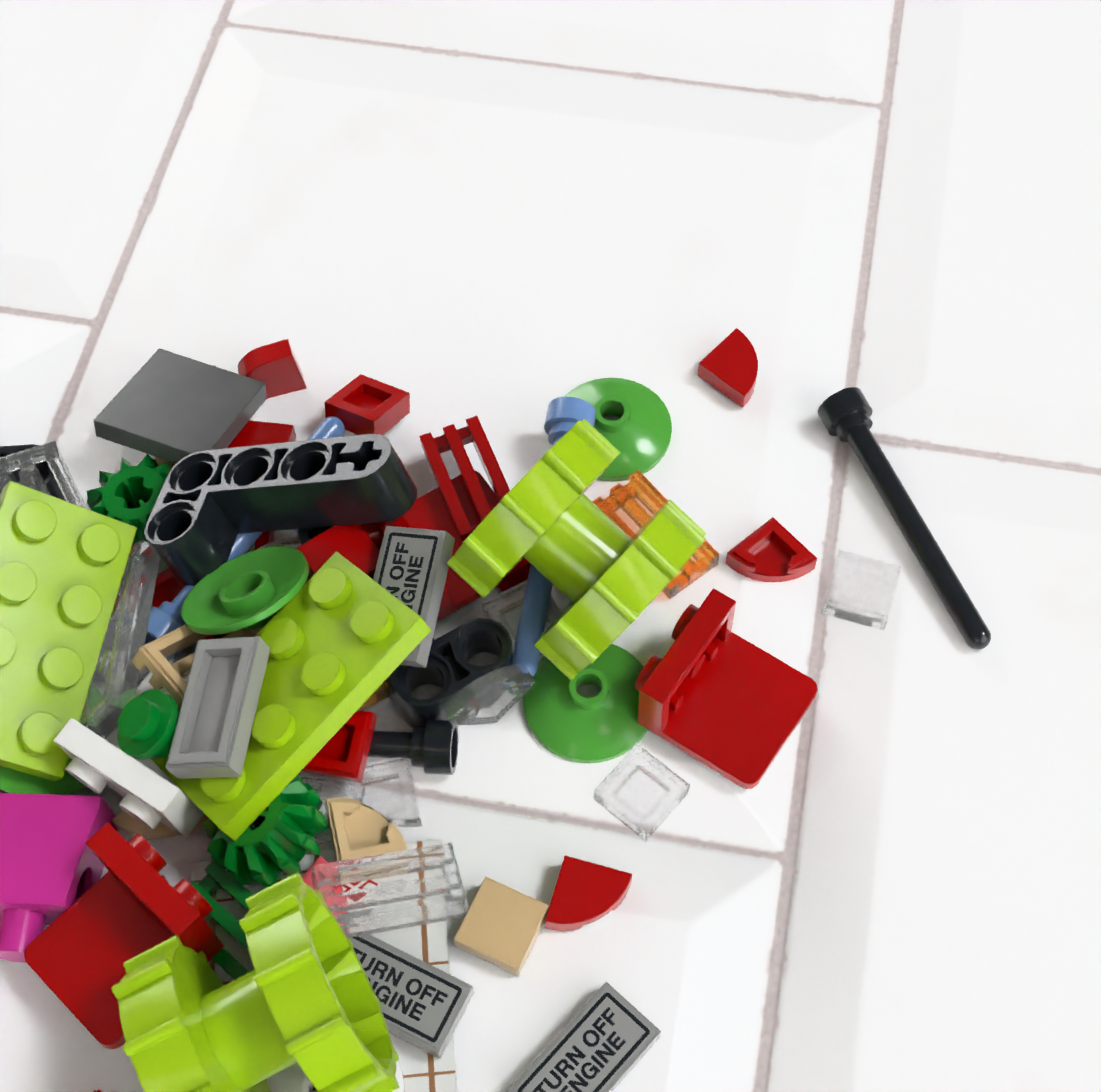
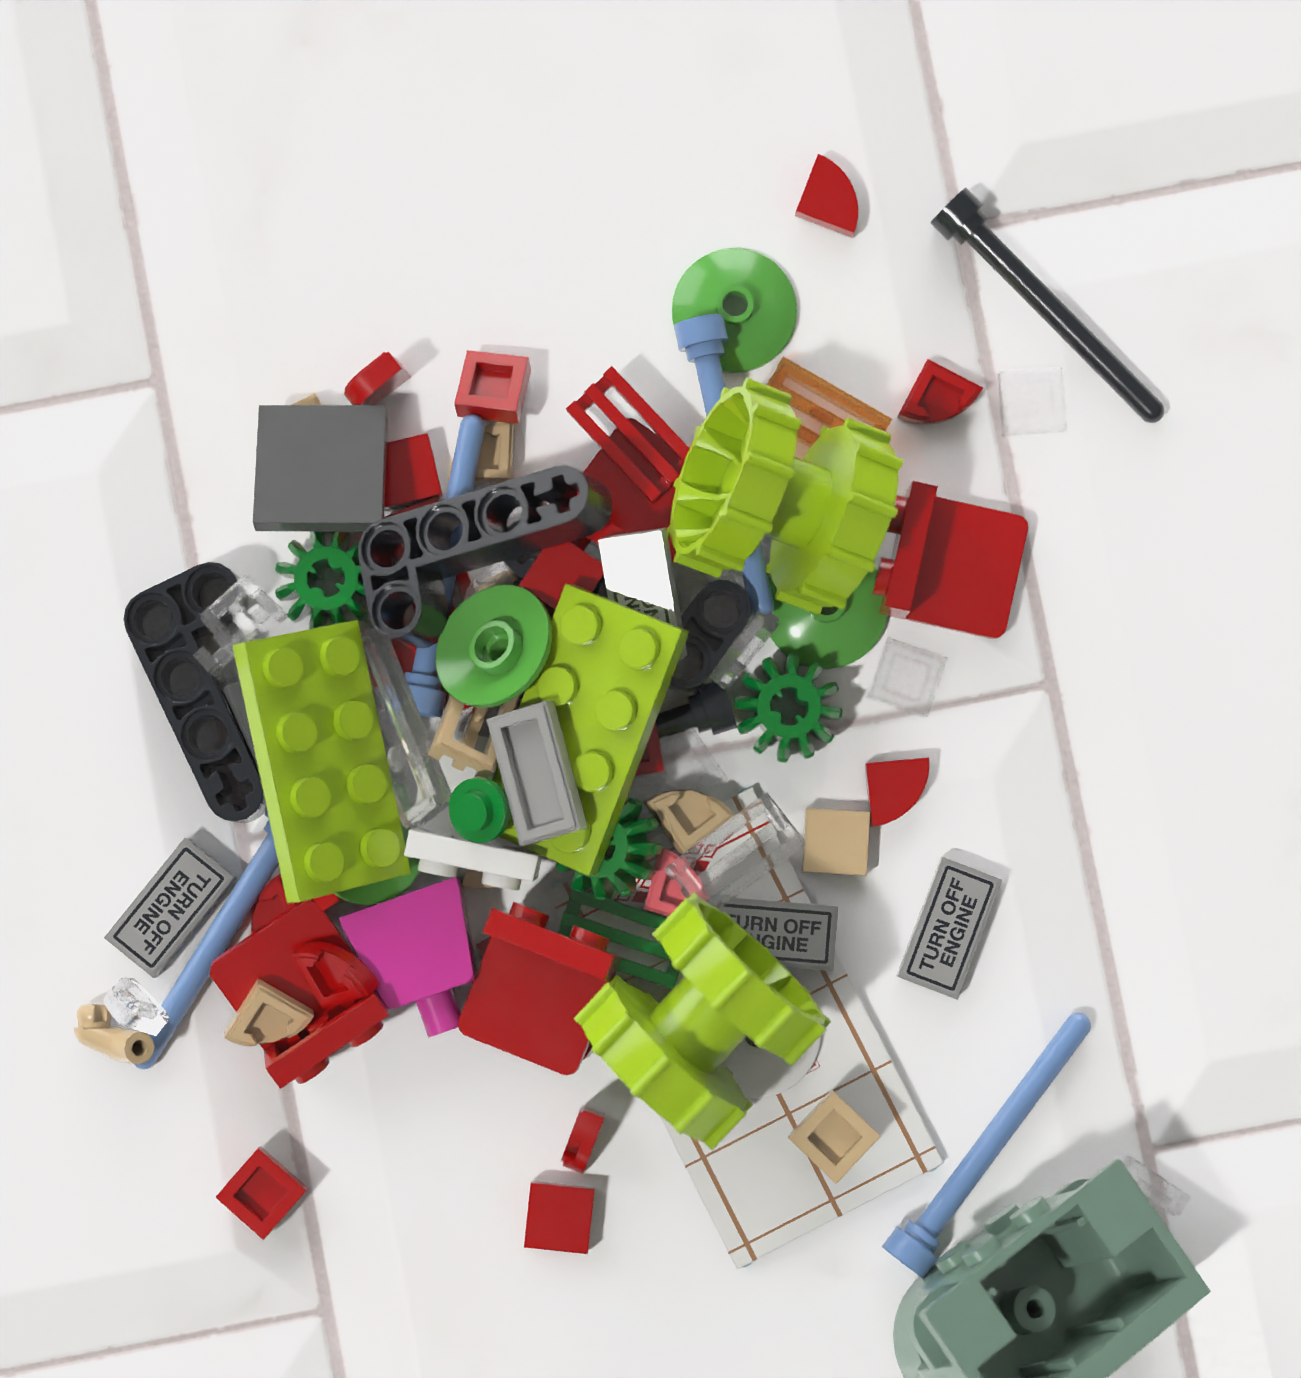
camera: 25 degrees left, 25 degrees up
none -> green gear [733,654,843,763]

